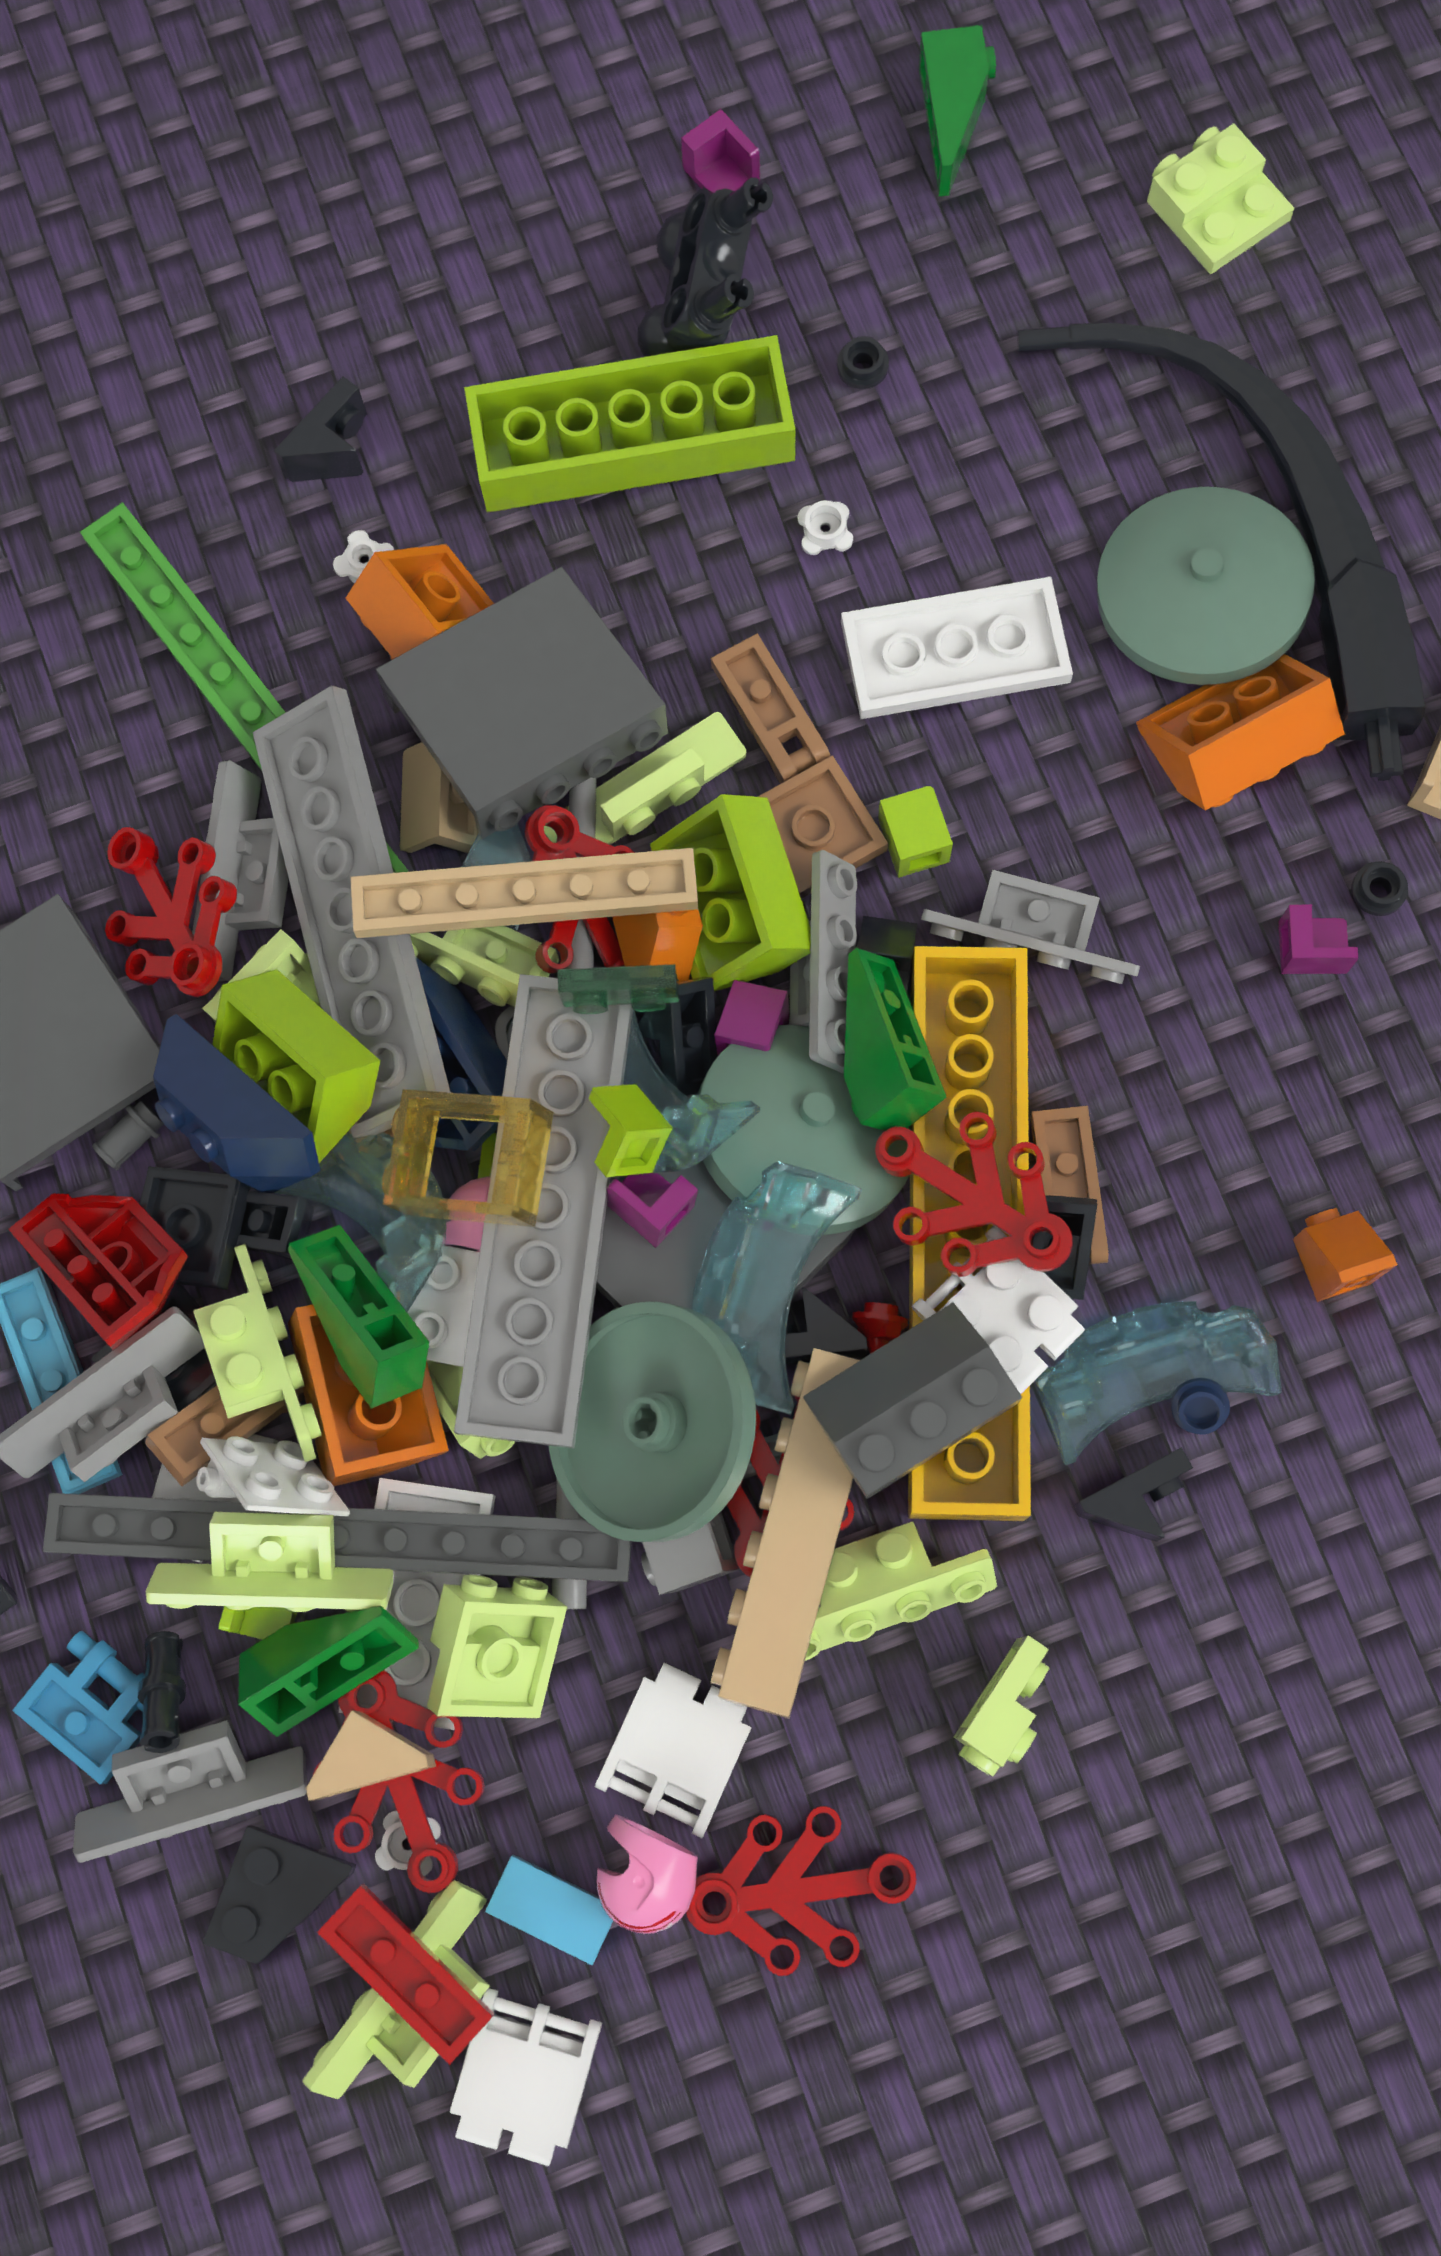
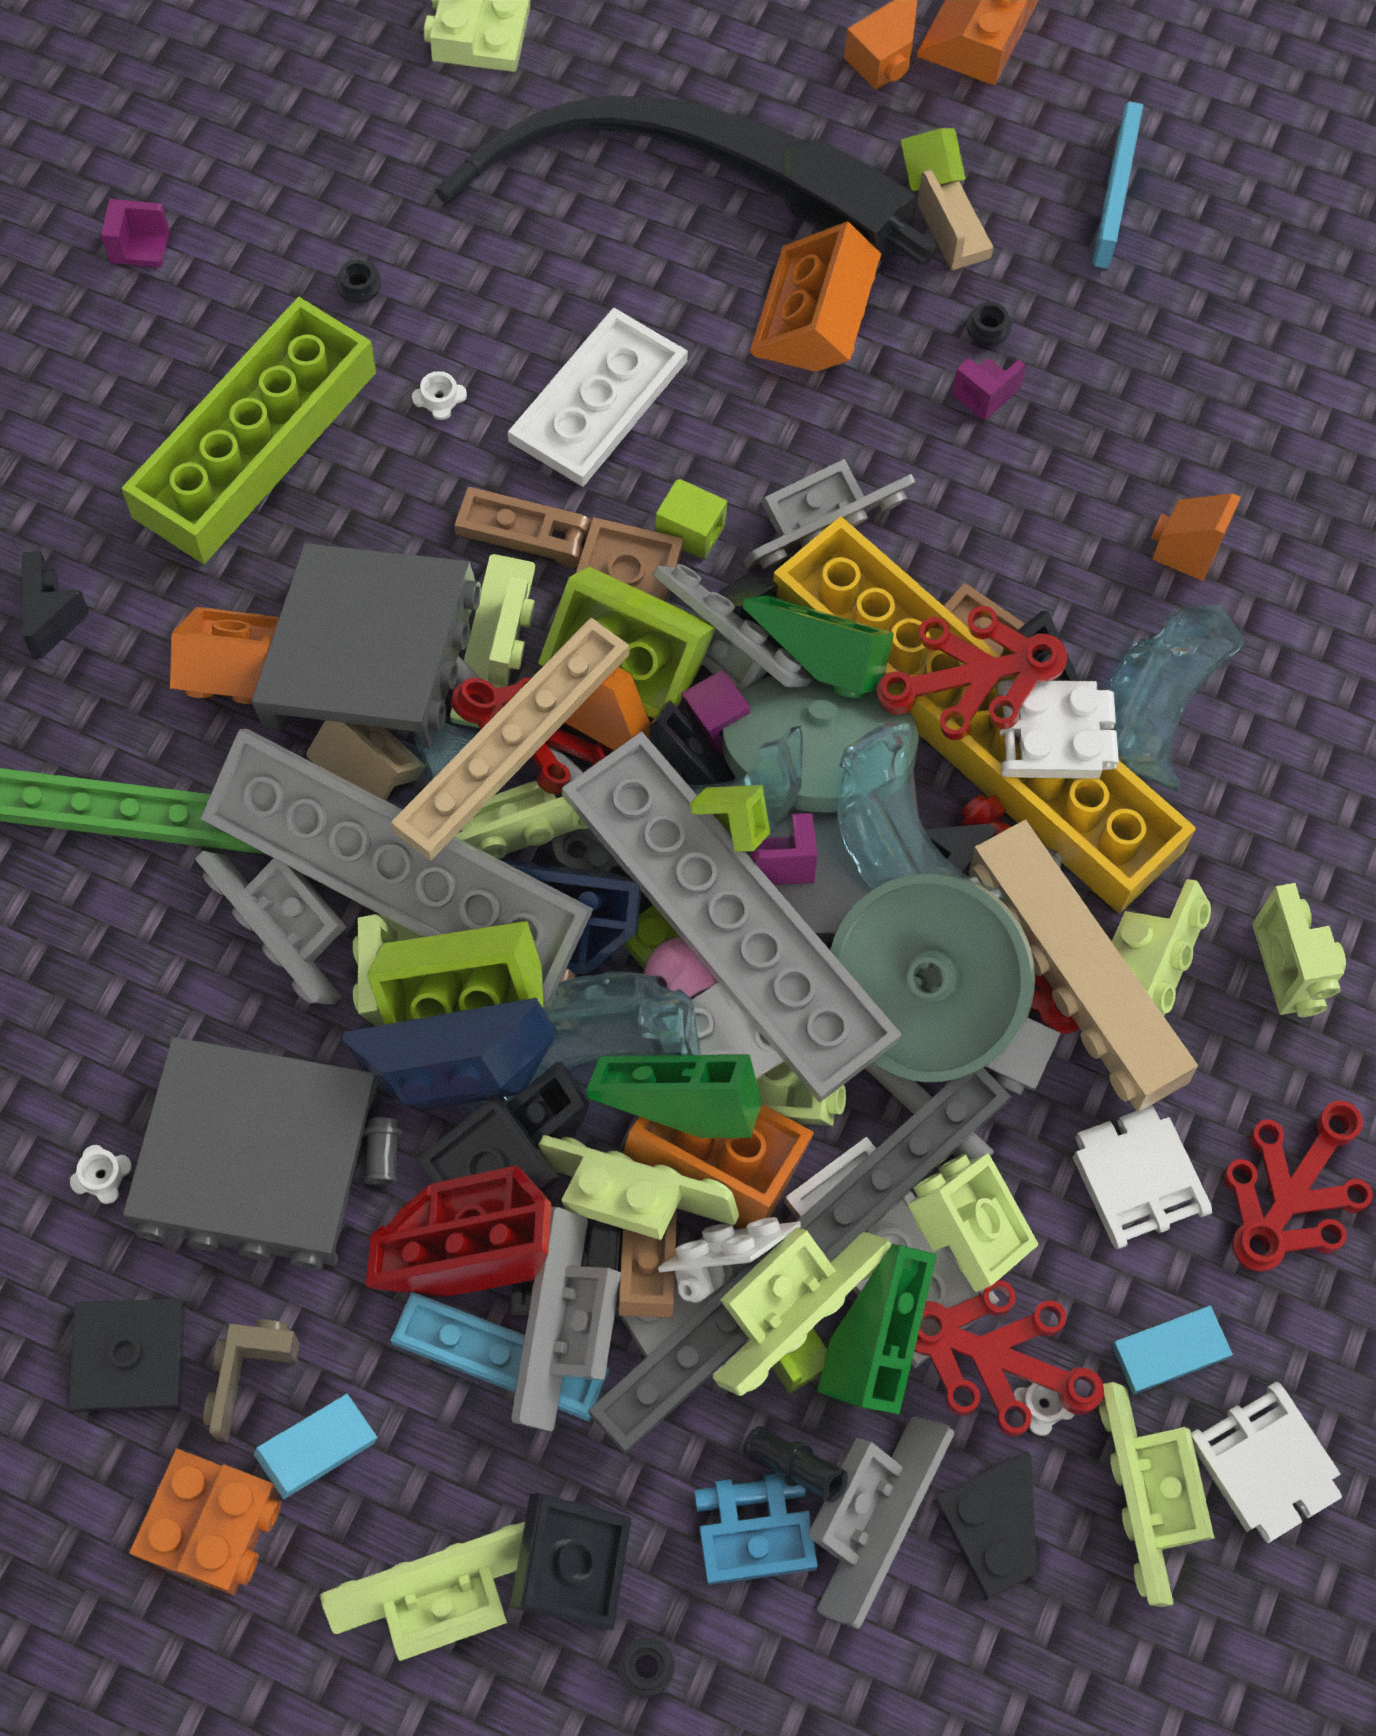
camera: 55 degrees left, 10 degrees down
red plant [105,827,237,997] -> none
tan slope [306,1711,436,1801] -> none
red plate [317,1883,494,2065] -> none
white plate [333,530,394,584] -> none
clear yellow window [382,1089,554,1227] -> none
clear green plate [558,964,679,1014] -> none
bright pink helmet [597,1815,698,1934] -> none
black piece [637,178,773,357] -> none
dark grey slope [803,1302,1023,1499] -> none
green slope [919,25,996,197] -> none
black slope [1073,1447,1193,1542] -> none
sand green dish [1097,487,1315,685] -> none
dark blue plate [1171,1378,1230,1435] -> none

